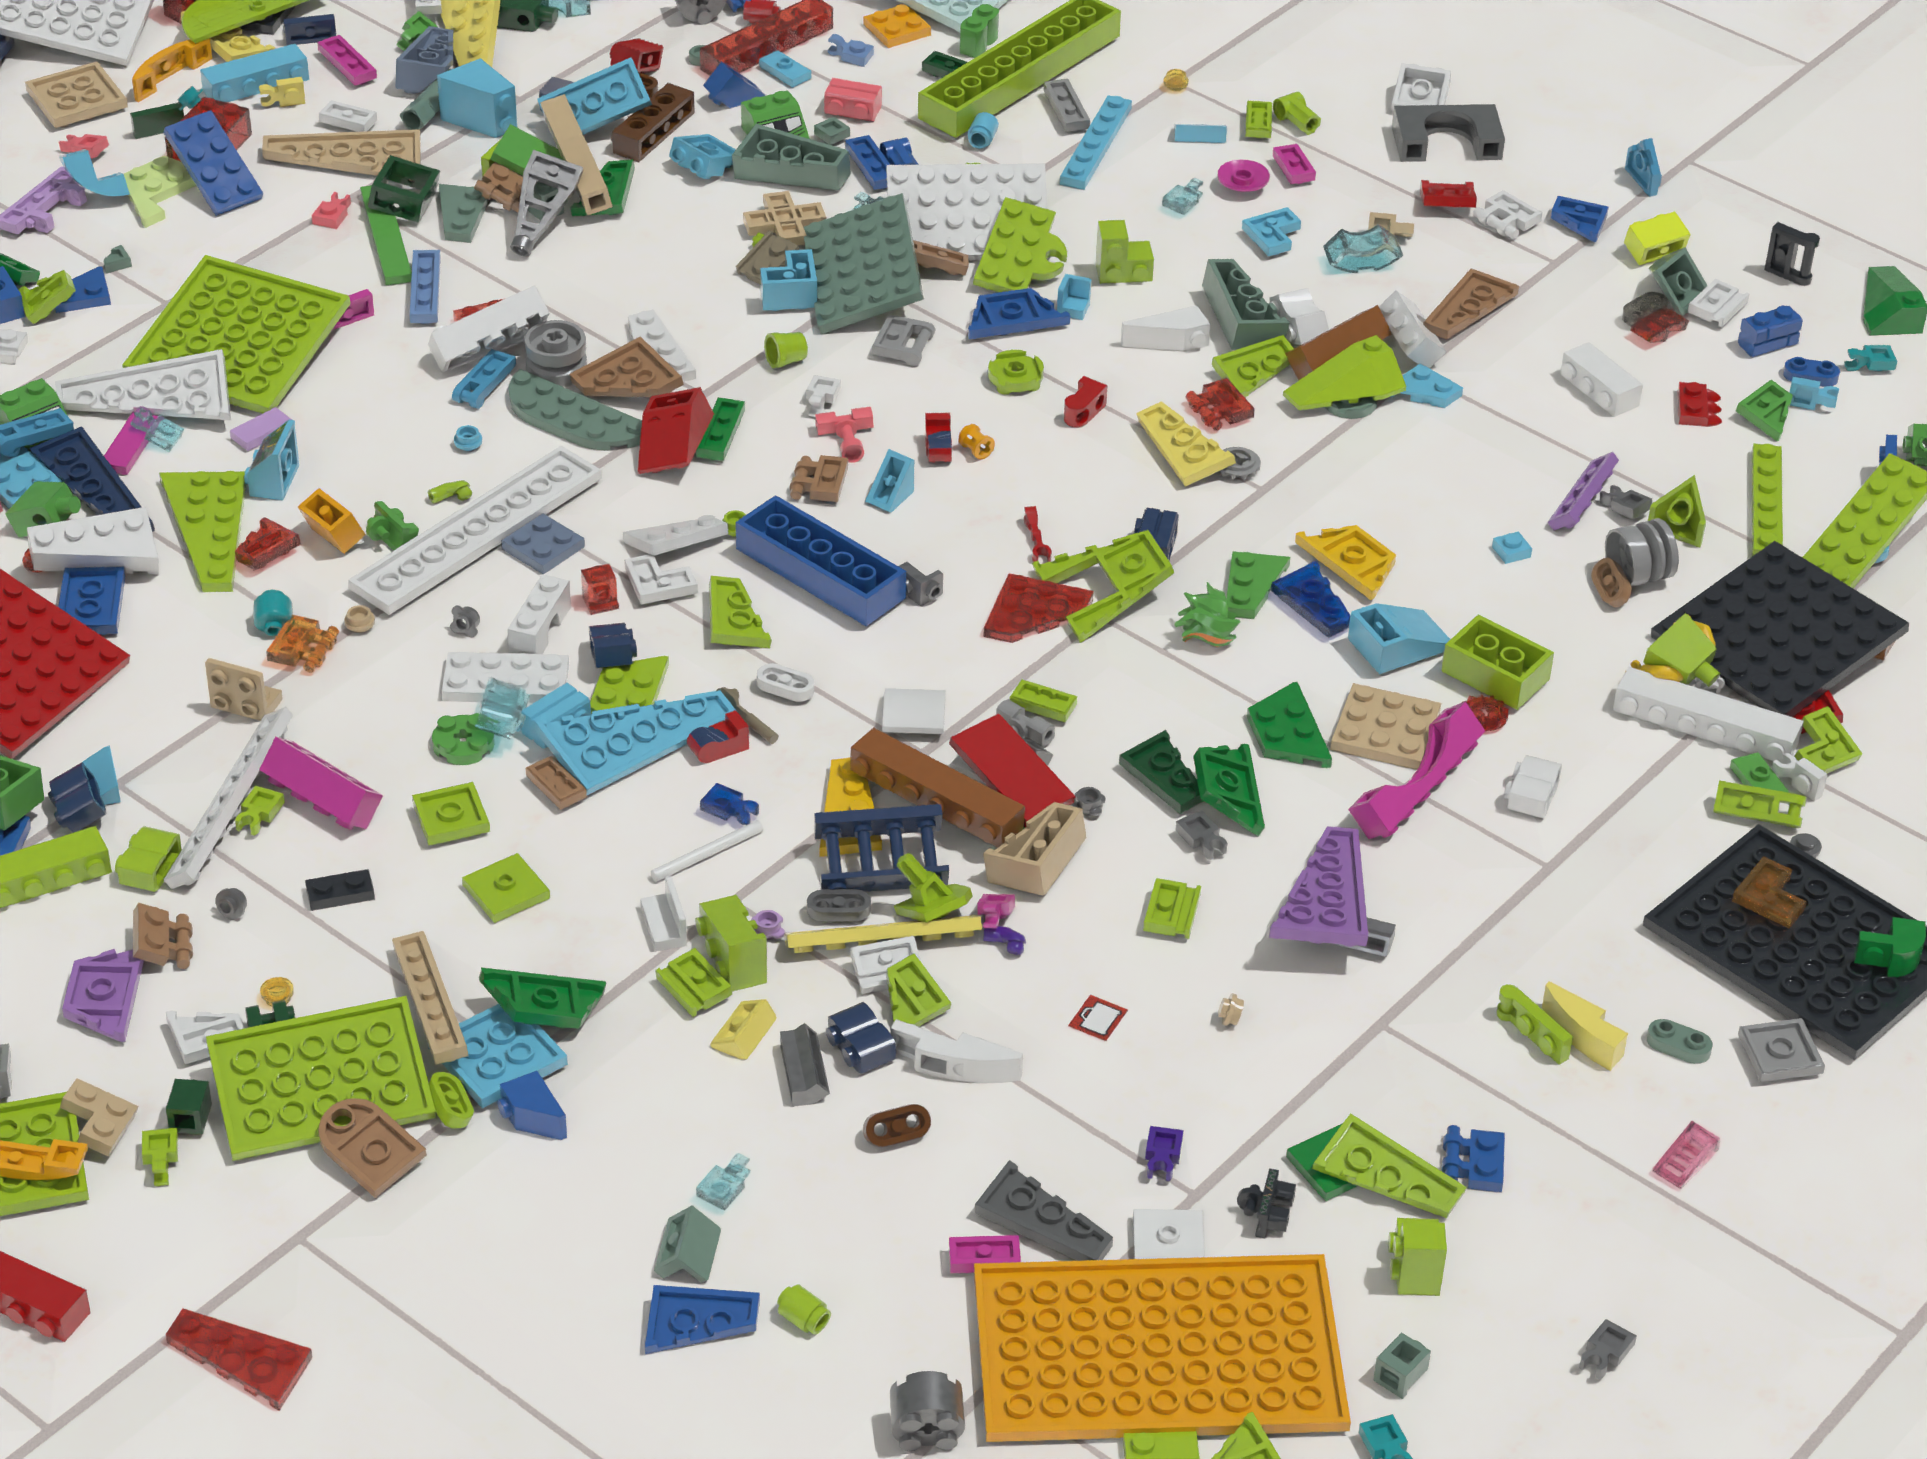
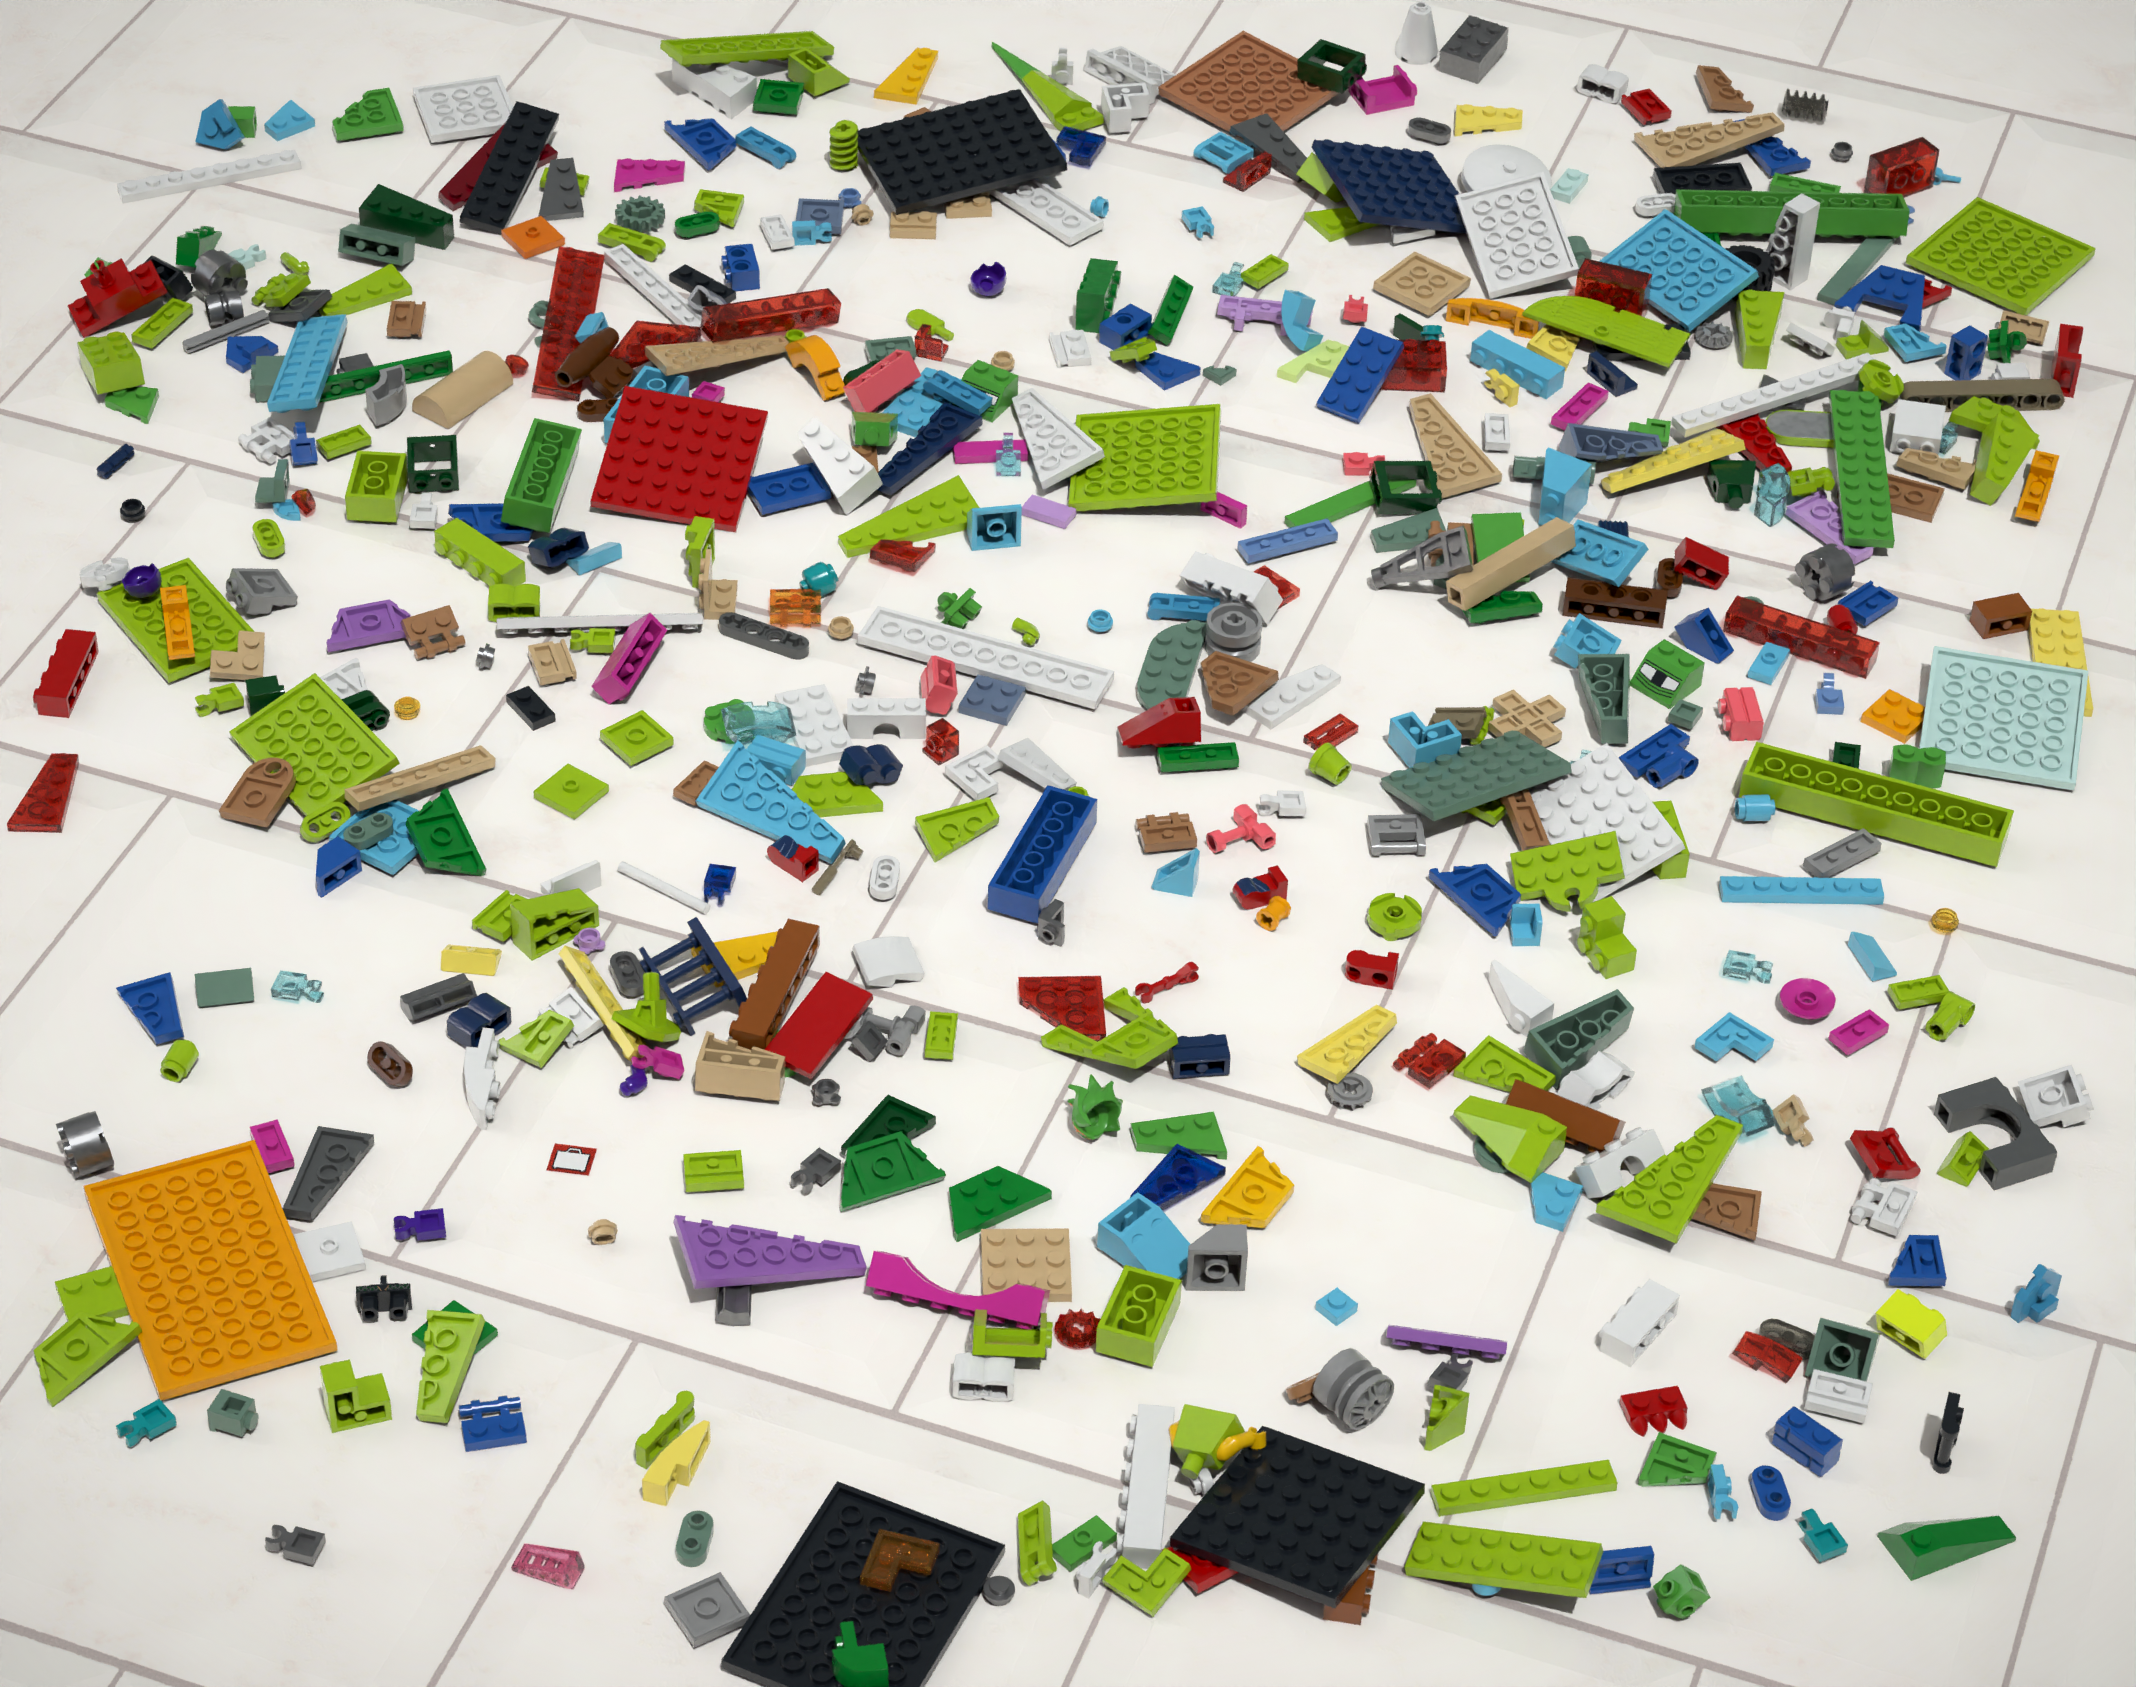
camera: 70 degrees right, 0 degrees up
light orange brick [298,488,366,554] -> none
none -> sand green plate [343,813,394,850]
none -> tan plate [528,639,577,685]
none -> lime plate [685,516,715,588]
none -> dark grey beam [719,612,809,660]
none -> coral brick [920,655,958,715]
none -> lime panel [972,1309,1053,1358]
none -> light grey slope [1186,1224,1248,1291]
none -> clear red tile [1303,713,1359,750]
none -> lime wing [1596,1115,1743,1244]
none -> lime slope [1936,1131,1990,1187]

